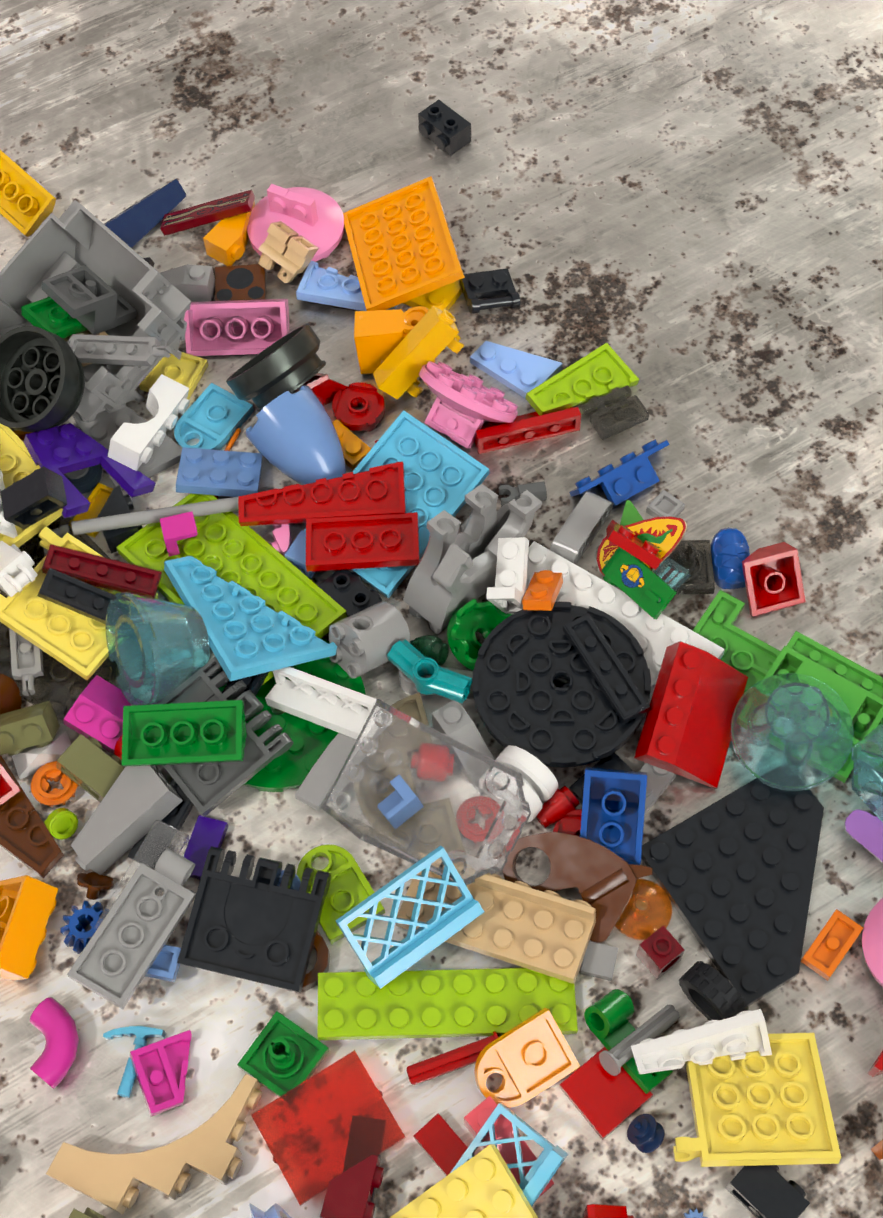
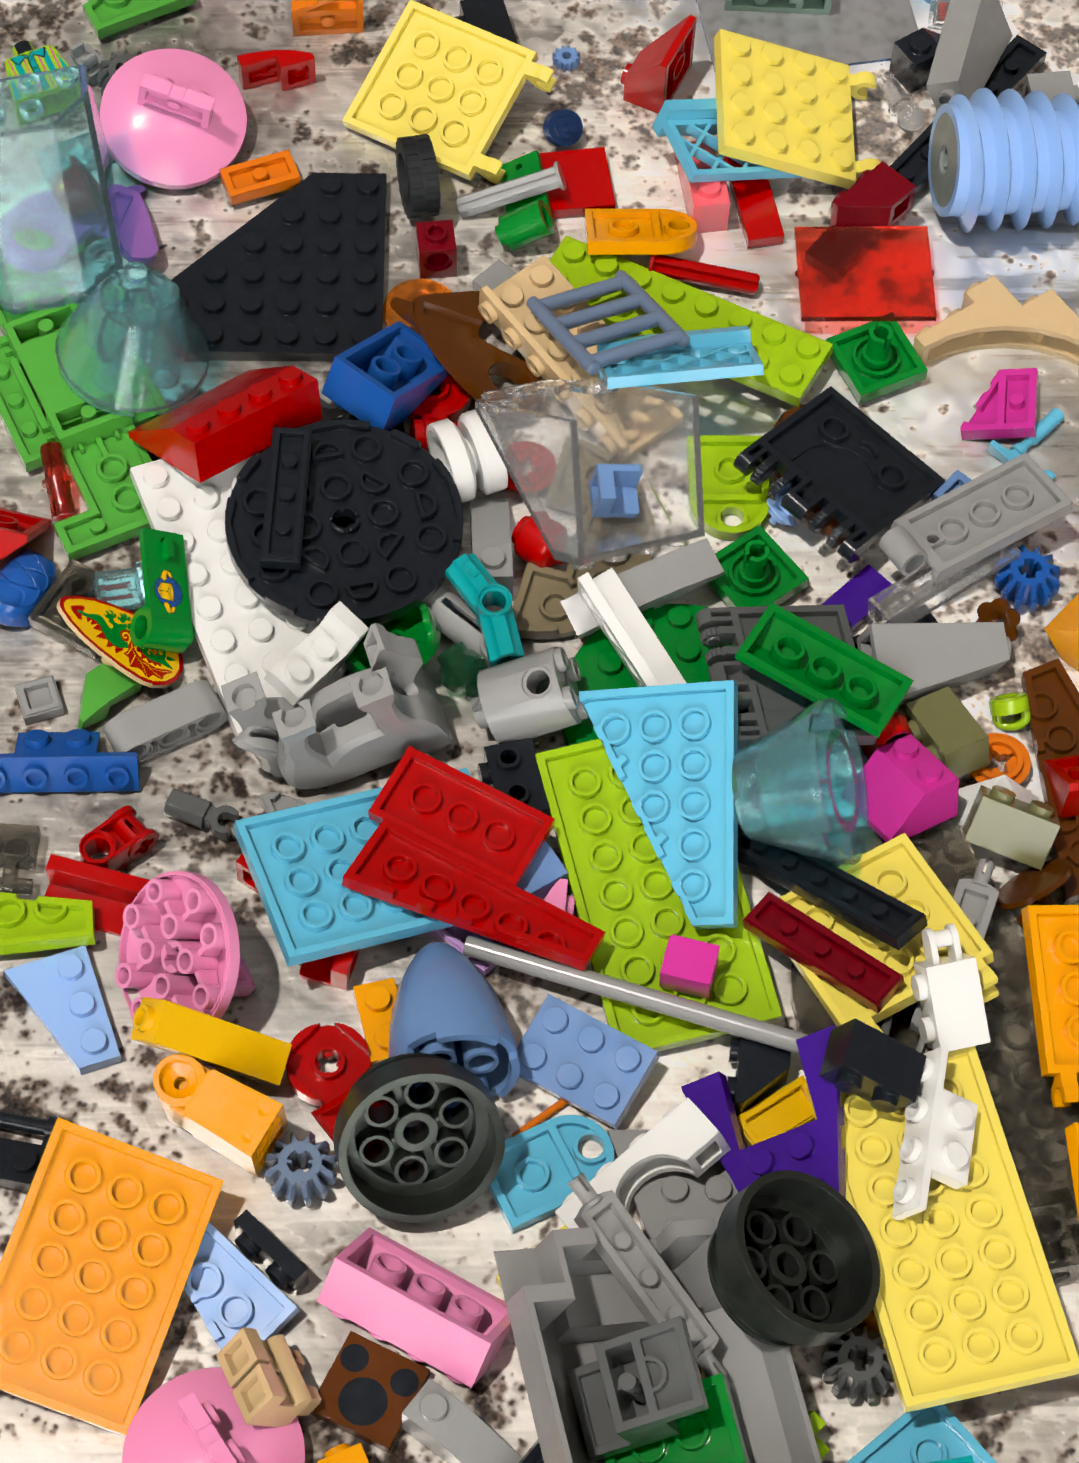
camera: 155 degrees left, 0 degrees up
orange plate [522,570,563,611] -> none
red wing [606,520,662,570] -> none
white wing [631,1009,772,1074] -> none
none -> clear red axle [40,442,77,521]
none -> red piece [79,805,159,872]
none -> black plate [234,1209,309,1295]
none -> sand blue gear [264,1131,338,1207]
none -> sand blue bar [526,270,690,375]
none -> green plate [708,525,809,607]

